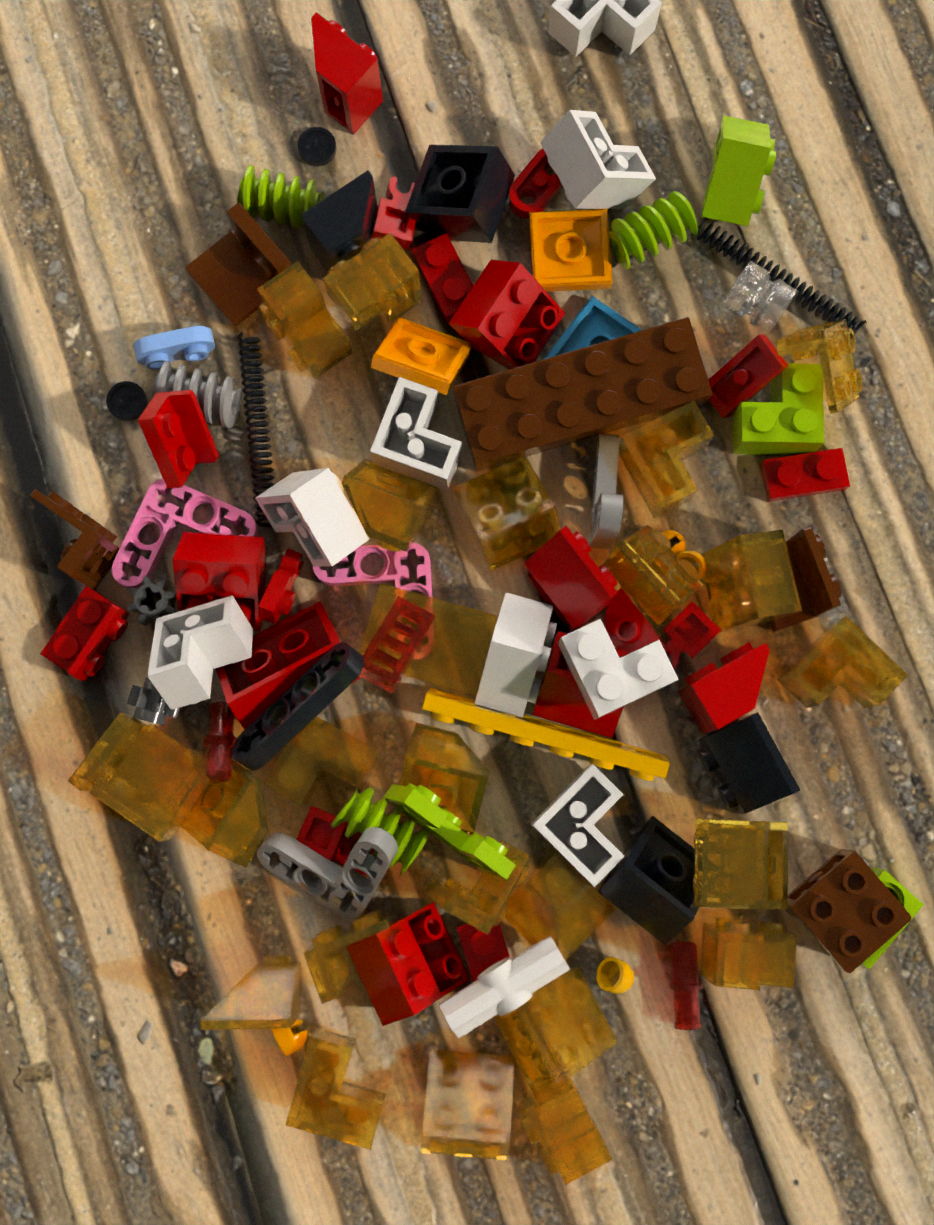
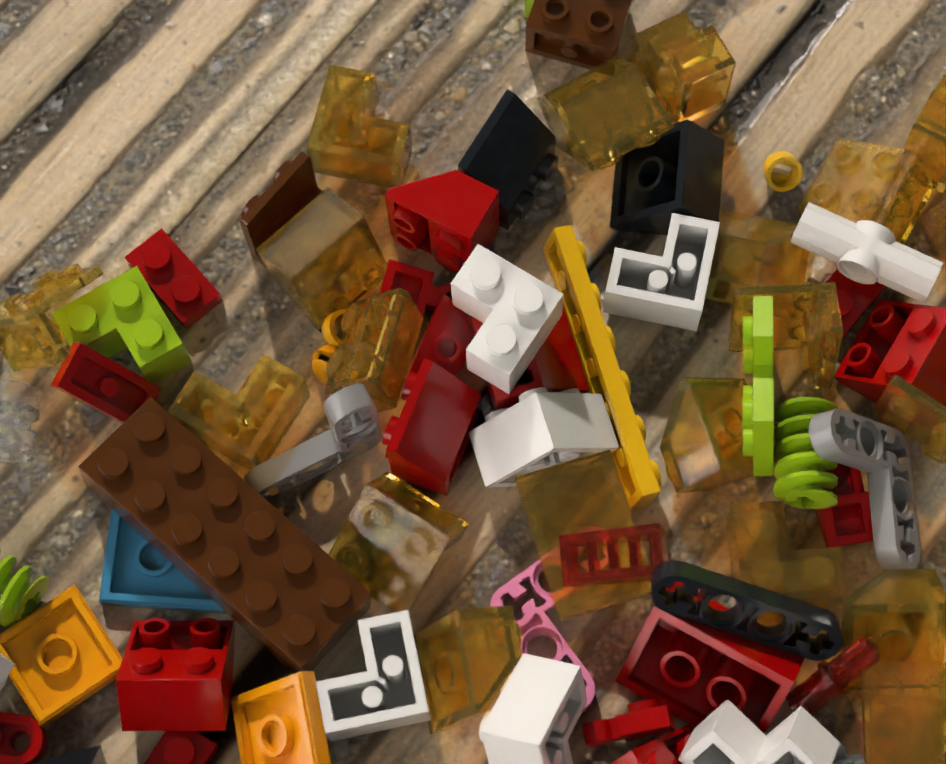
camera: 120 degrees left, 10 degrees down
clear red axle [669,941,703,1030] -> none

